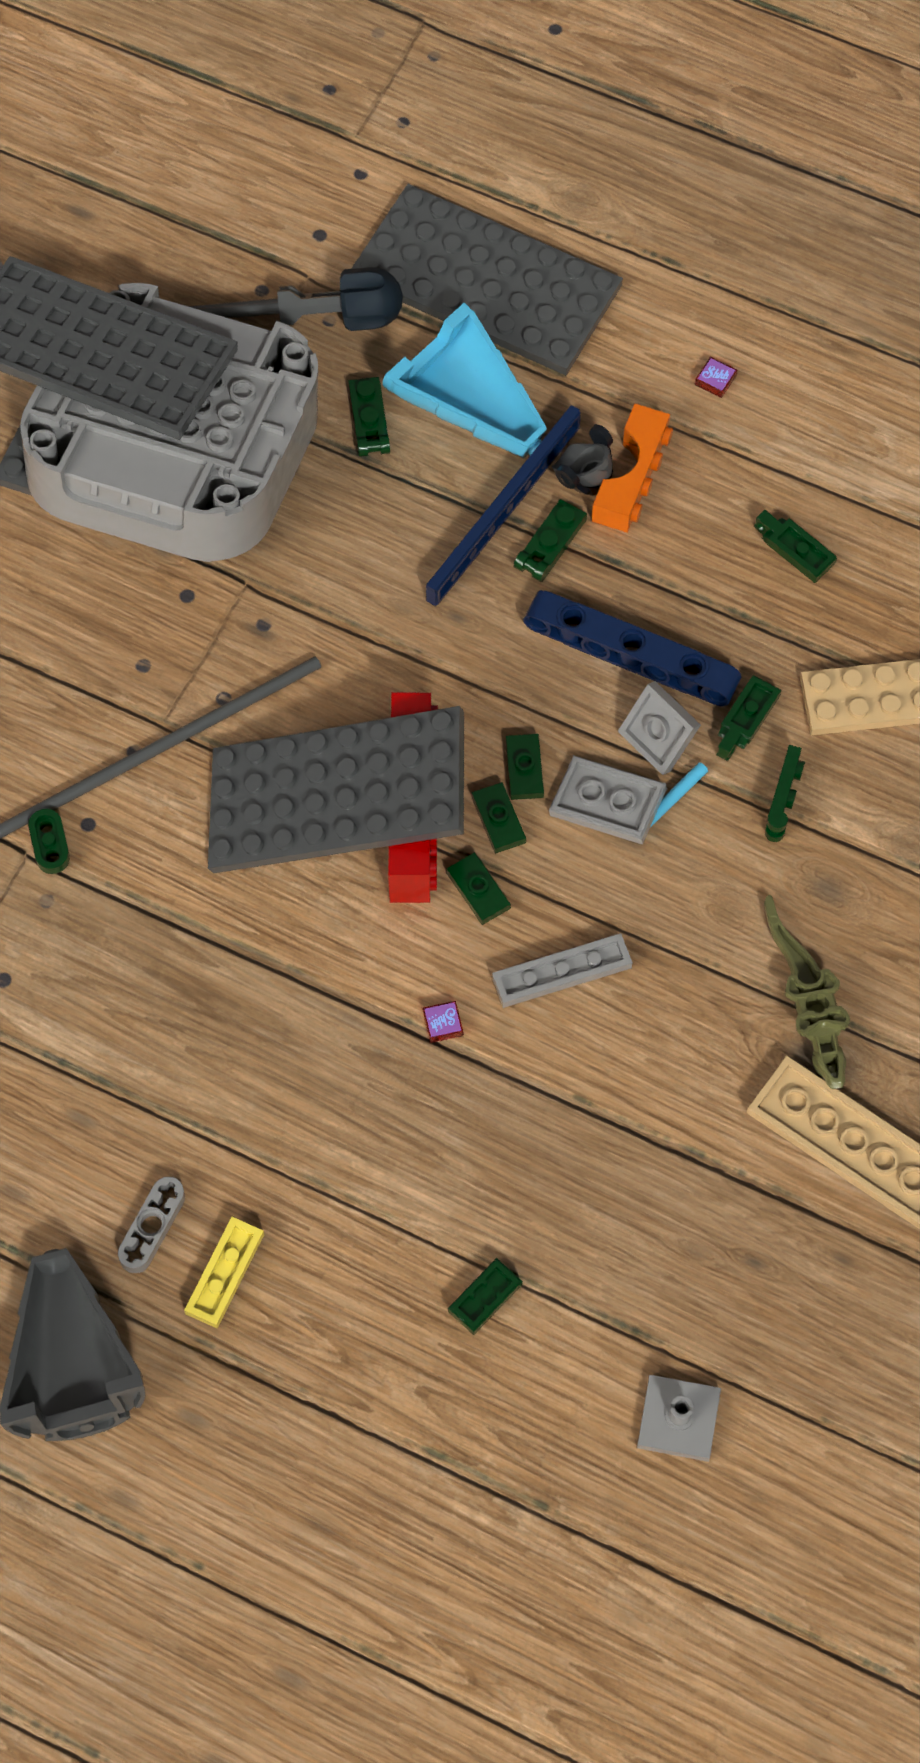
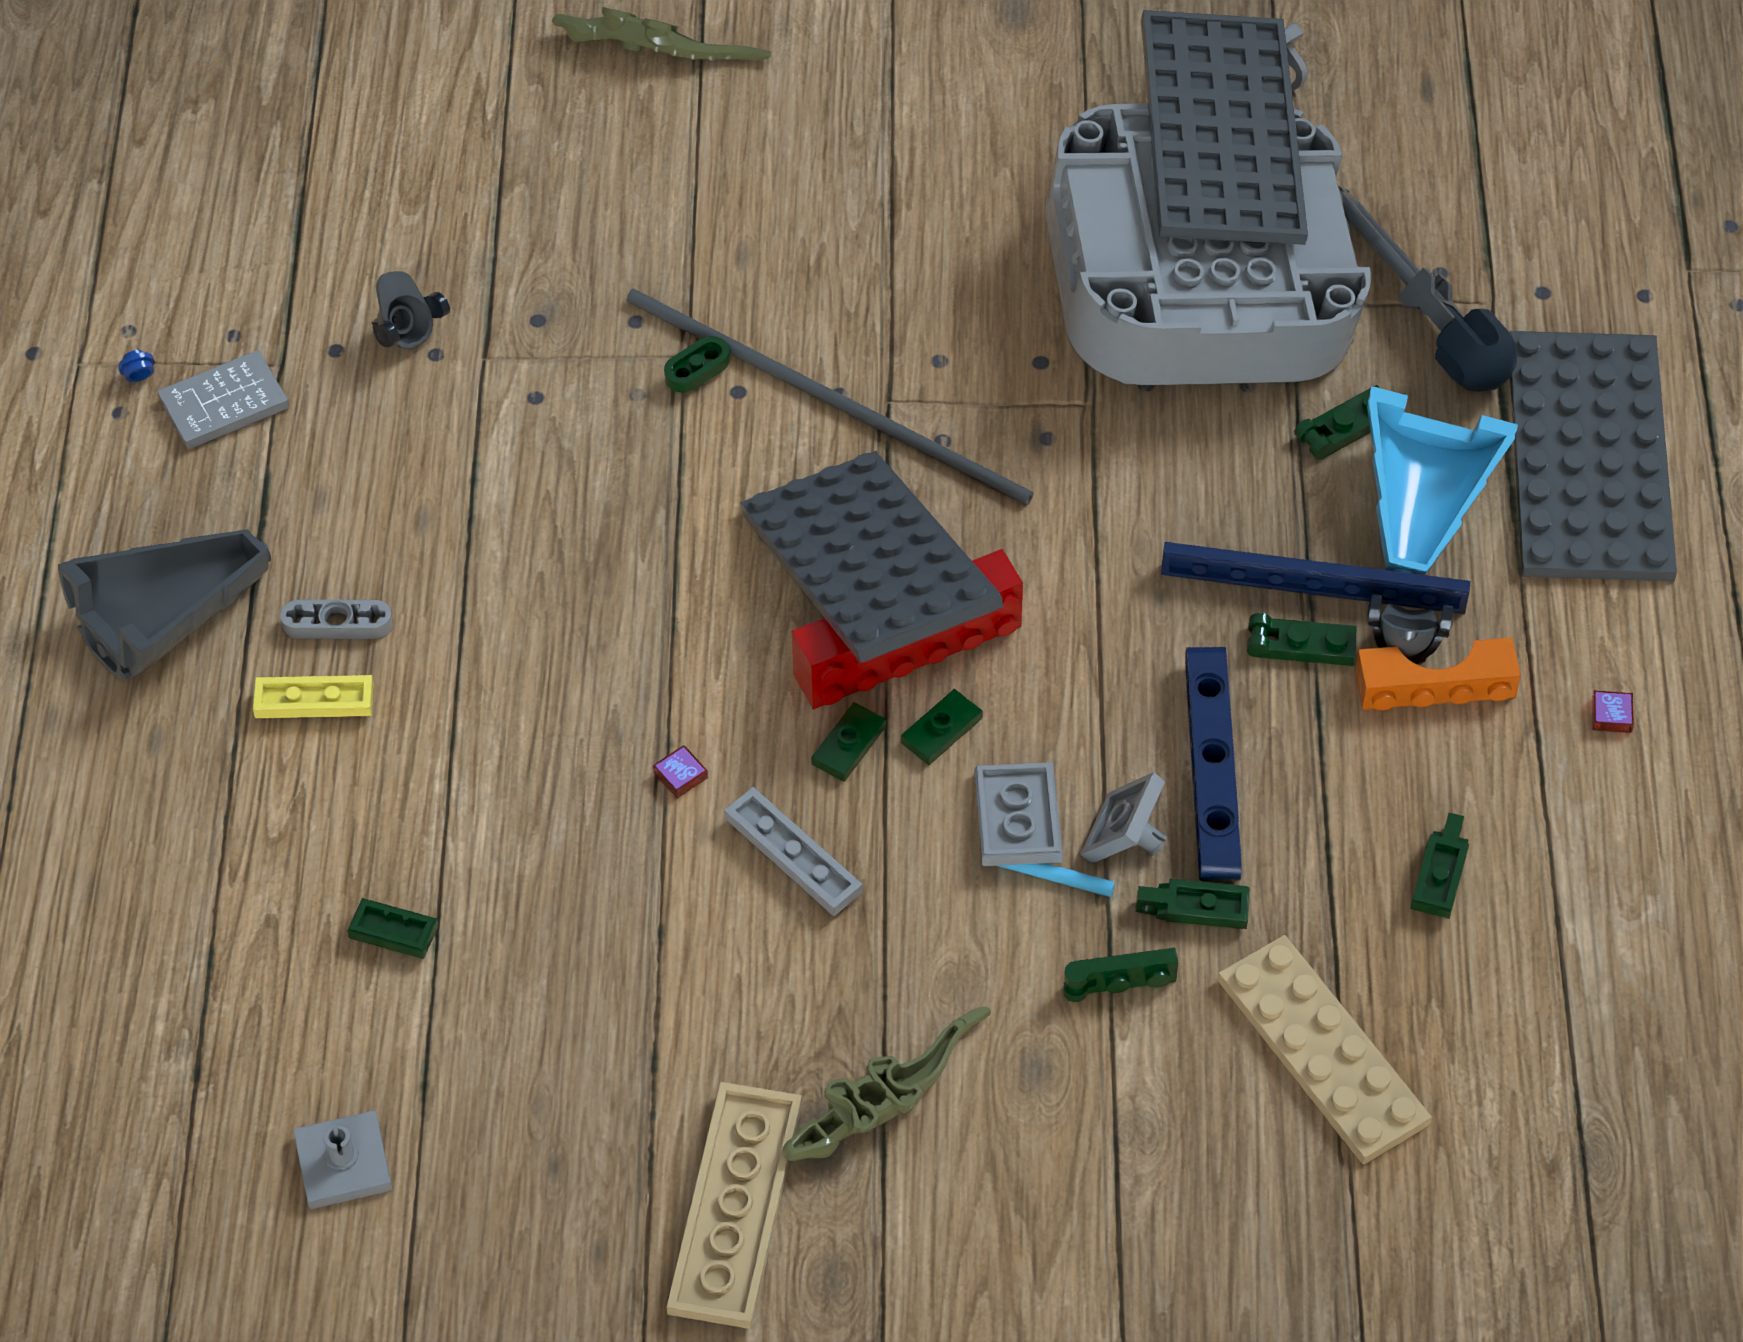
camera: 65 degrees right, 10 degrees down
dark green plate [506,734,544,800] -> none

